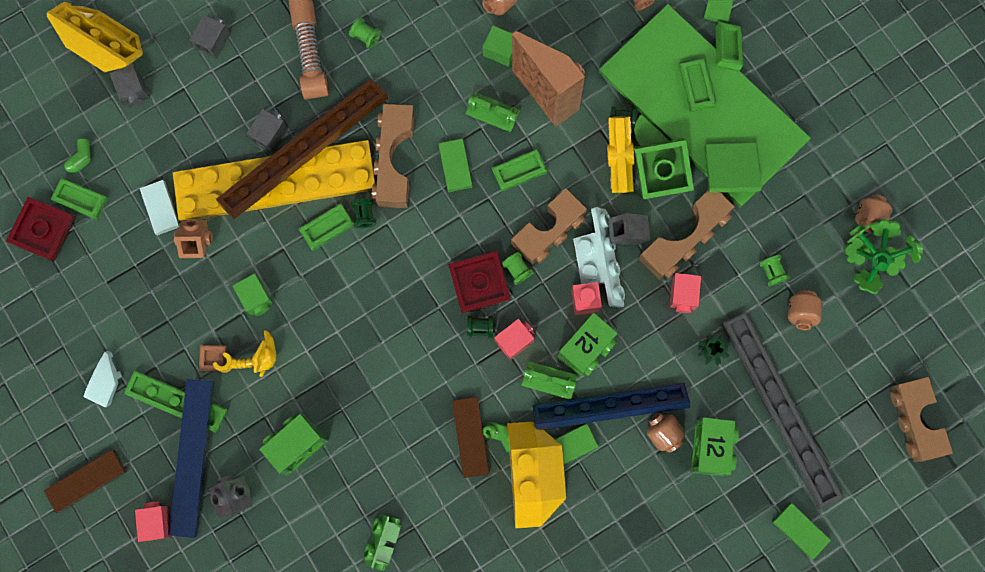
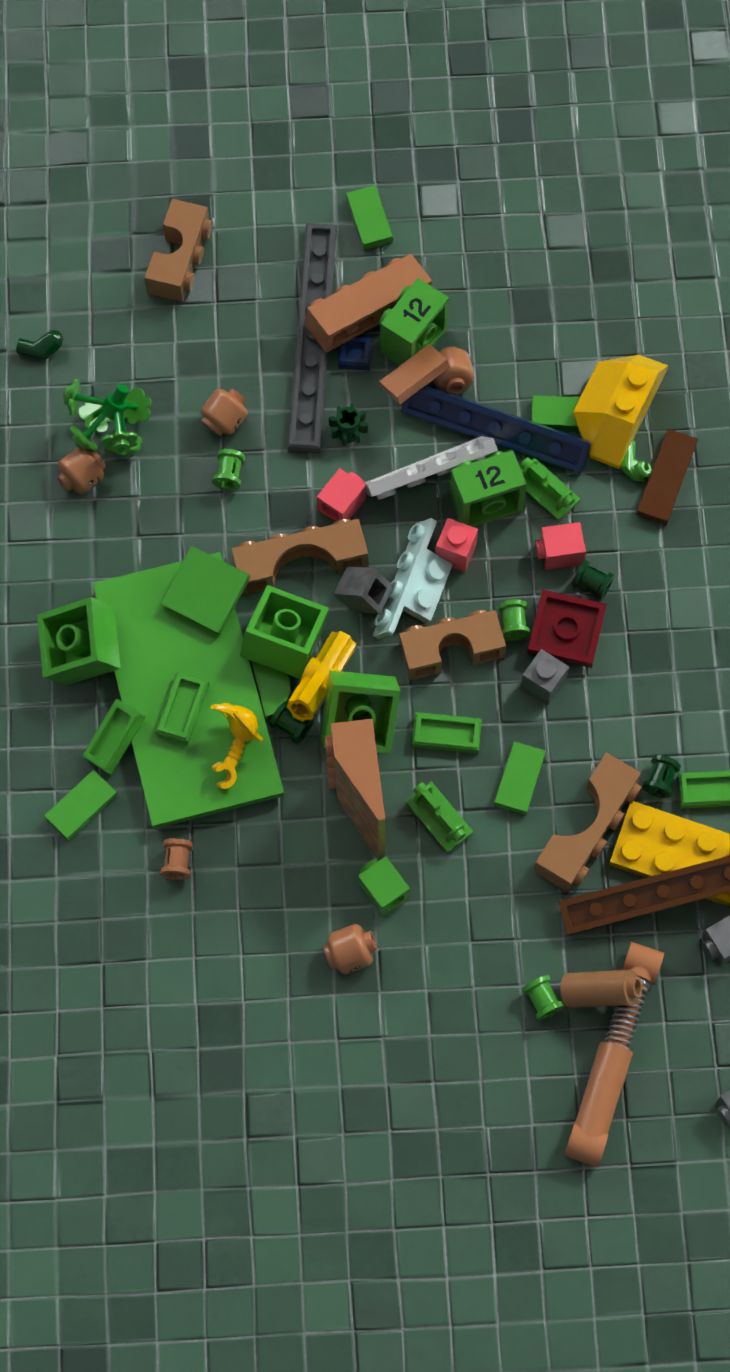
camera: 155 degrees left, 10 degrees down
none -> dark green arm [16,330,63,359]
none -> bright green brick [37,597,121,686]
none -> yellow piece [210,703,264,789]
none -> nougat brick [305,253,432,353]
none -> bright green brick [320,670,401,754]
none -> dark blue tile [338,336,372,371]
none -> white wing [364,436,498,500]
none -> nougat tile [379,344,450,404]
none -> flat silver brick [520,649,569,706]
none -> medium nougat brick [560,970,643,1008]

